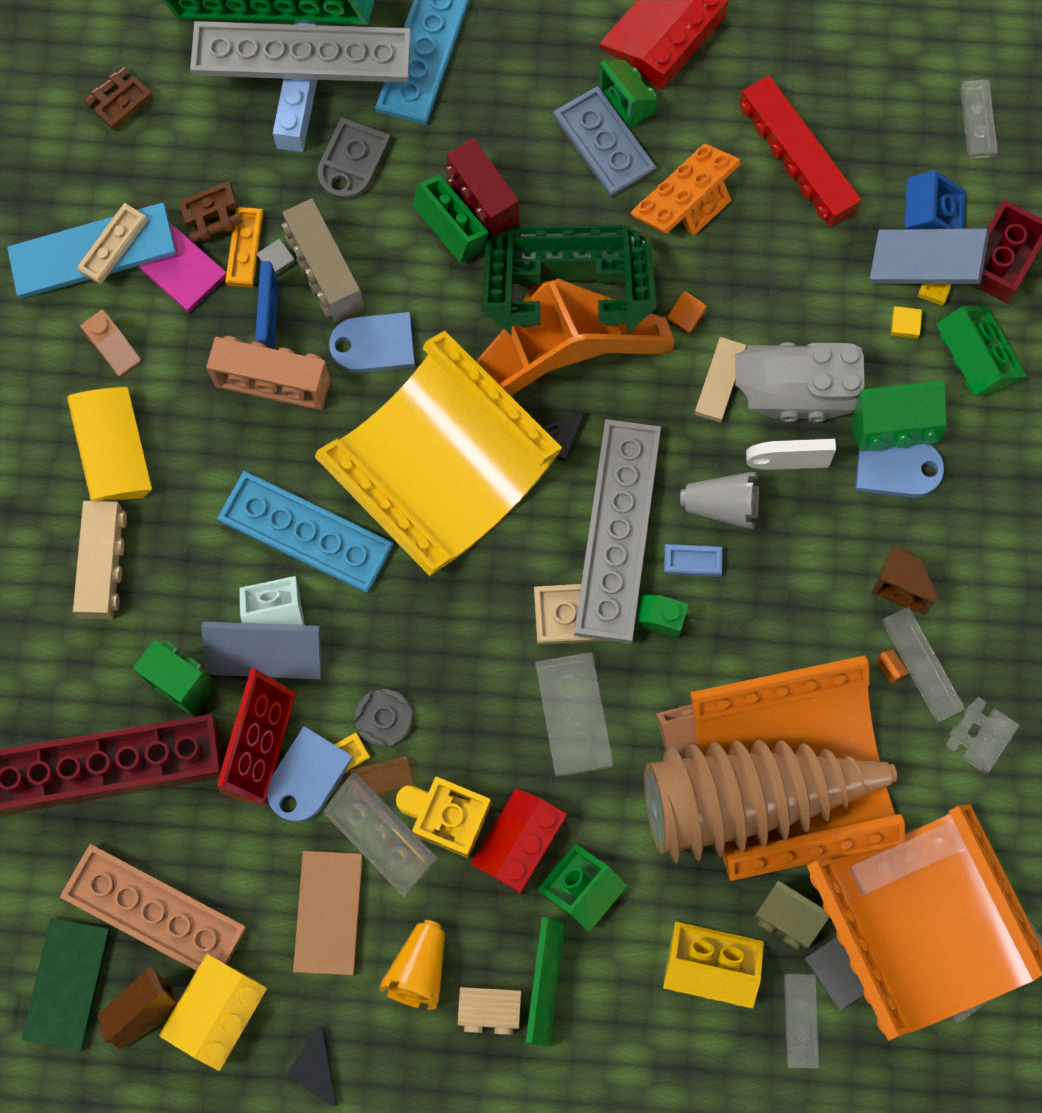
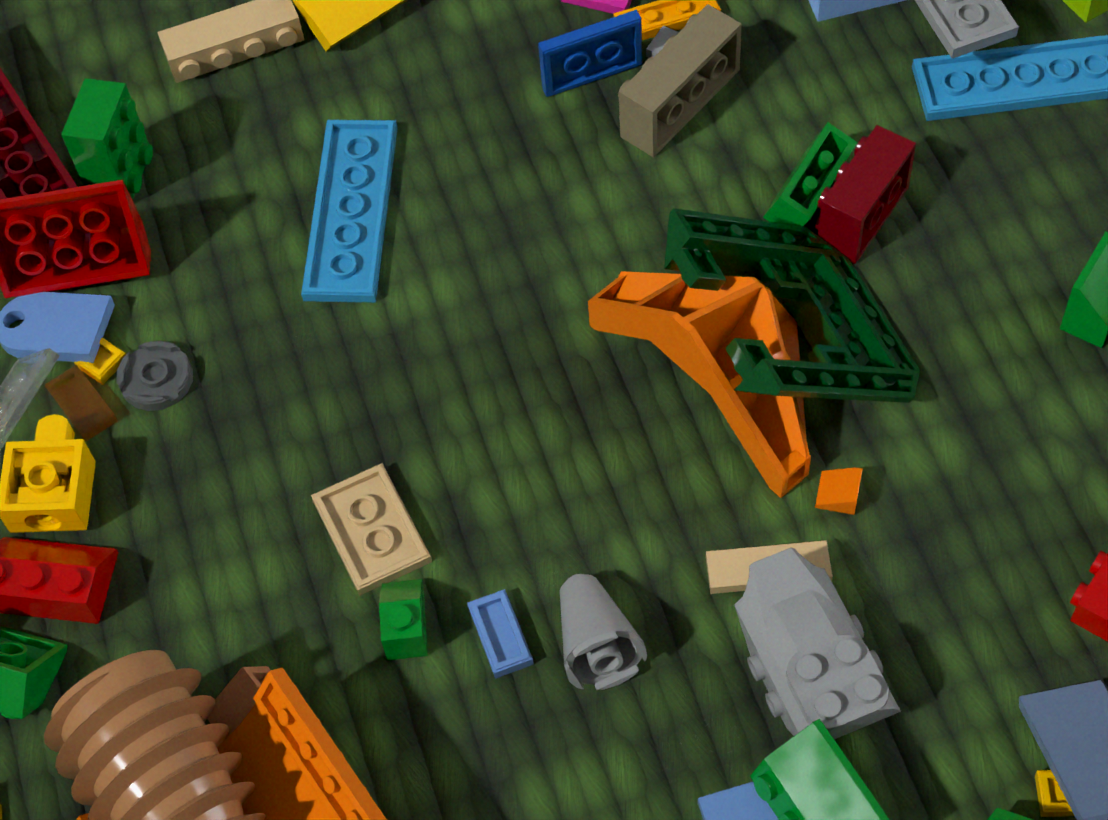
camera: 70 degrees right, 15 degrees down
sand blue tile [201,621,322,679] -> none
nougat brick [206,336,331,411] -> none
light aqua slope [239,576,305,625] -> none
yellow panel [315,331,562,576] -> none
dark grey tile [318,117,391,201] -> none
medium blue tile [329,312,415,373] -> none
clear tile [535,652,613,777] -> none
black tile [542,411,585,462] -> none
sand blue tile [553,86,657,198] -> none
light grey plate [574,419,661,644] -> none
orange bracket [631,144,741,236] -> none
white tile [746,439,836,470] -> none
yellow tile [890,306,922,339] -> none

